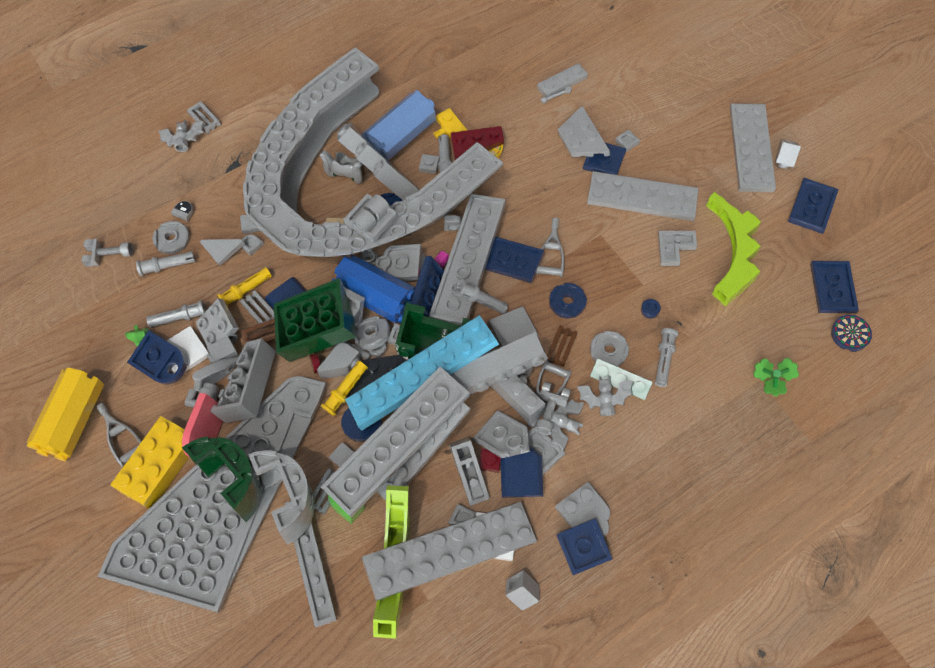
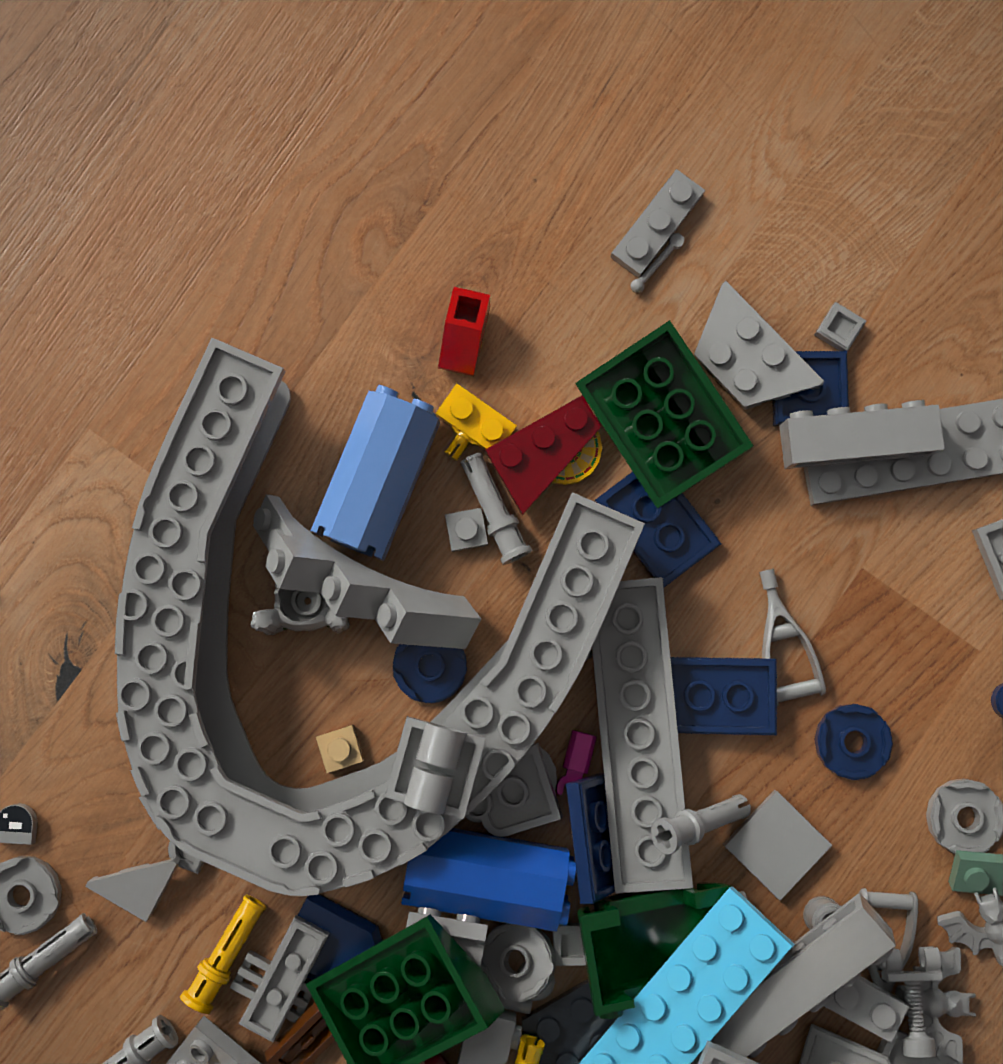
camera: 25 degrees left, 20 degrees up
reddish brown tile [546,325,578,367] -> none
none -> light grey tile [239,915,330,1042]
none -> red slope [438,287,491,377]
none -> dark green slope [575,320,754,509]
none -> dark blue tile [594,472,722,588]
none -> light grey brick [779,400,945,469]

